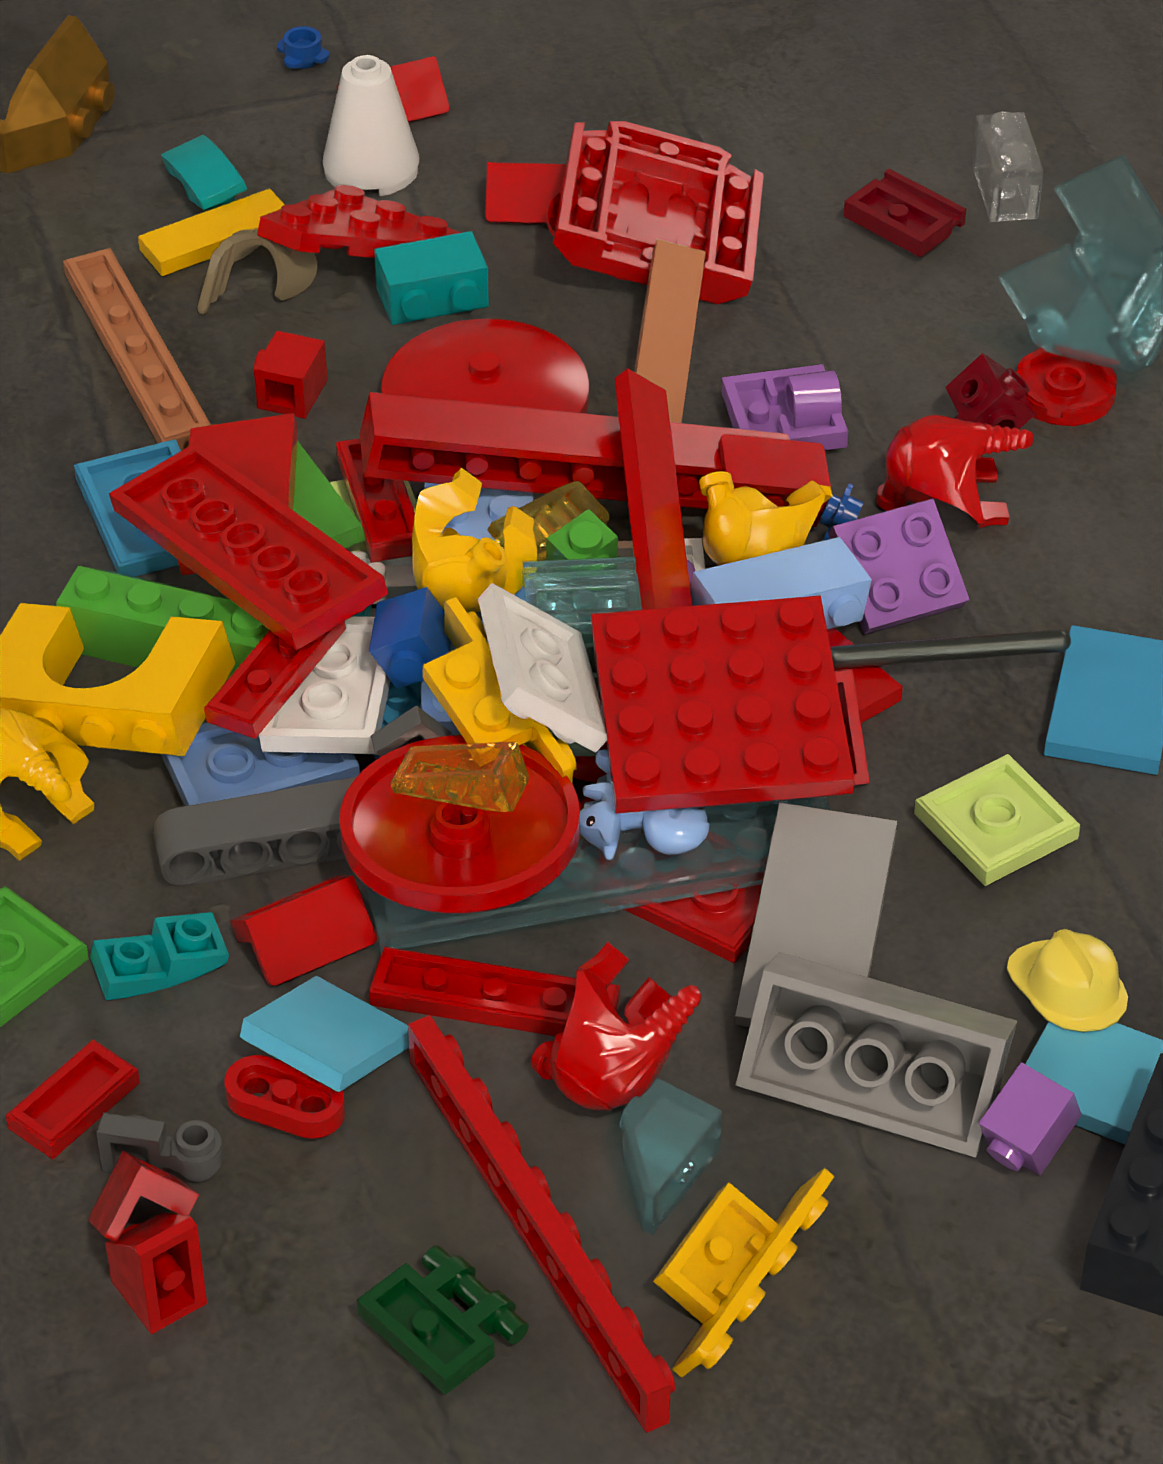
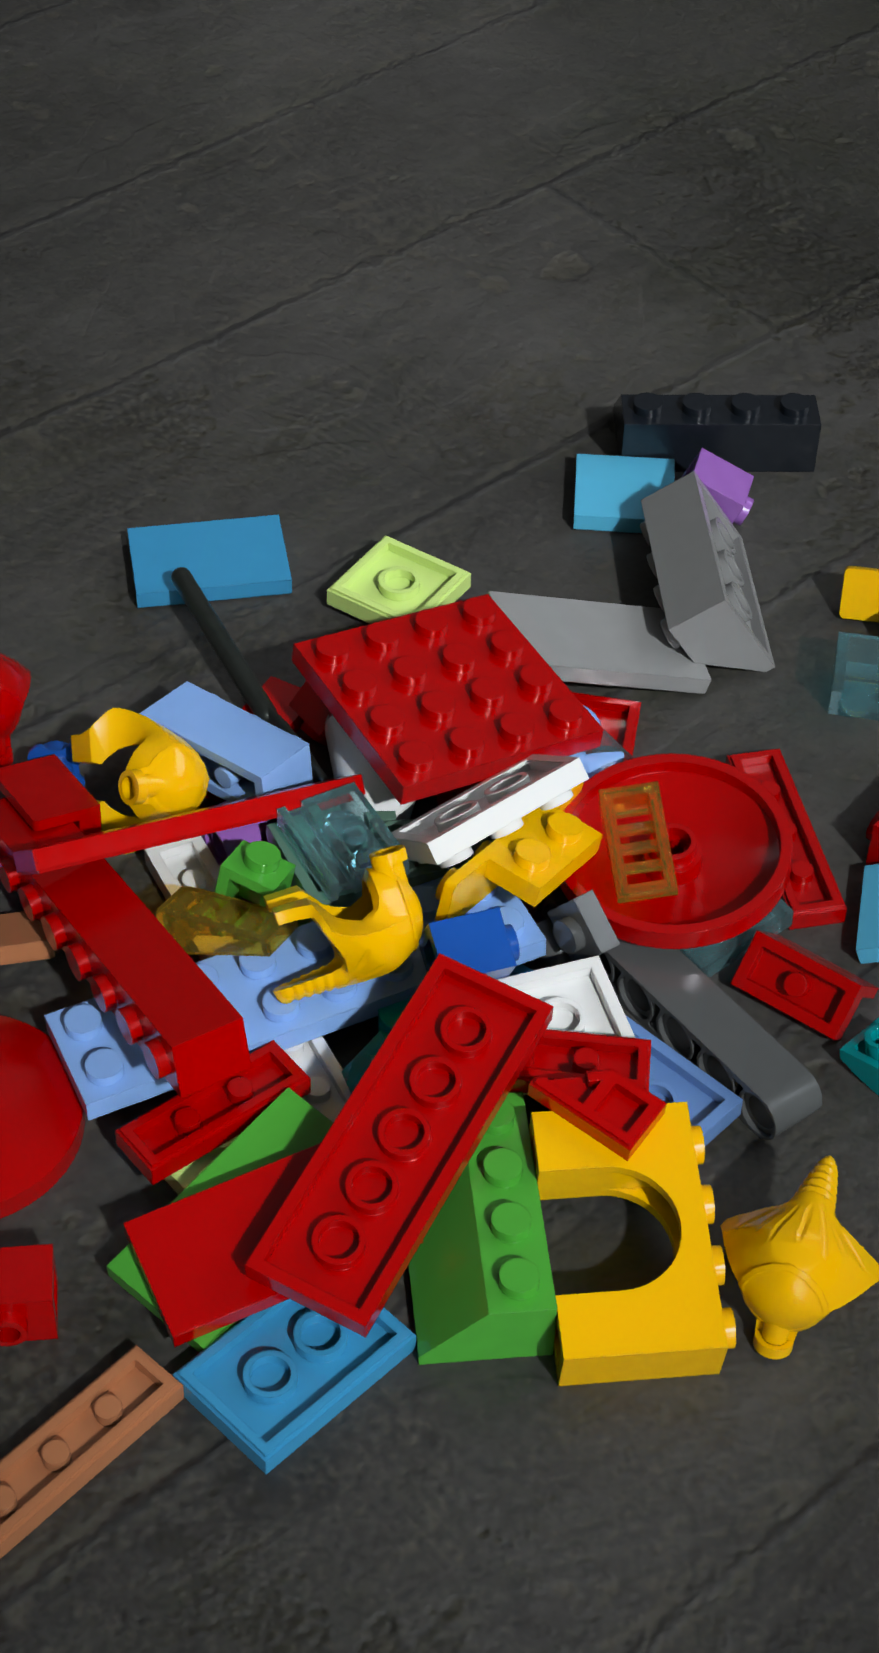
camera: 115 degrees left, 0 degrees up
red piece [531,942,701,1111] -> none
medium lavender plate [828,499,970,634] -> none
light yellow piece [1007,929,1128,1032] -> none
none -> red tile [527,1068,667,1161]

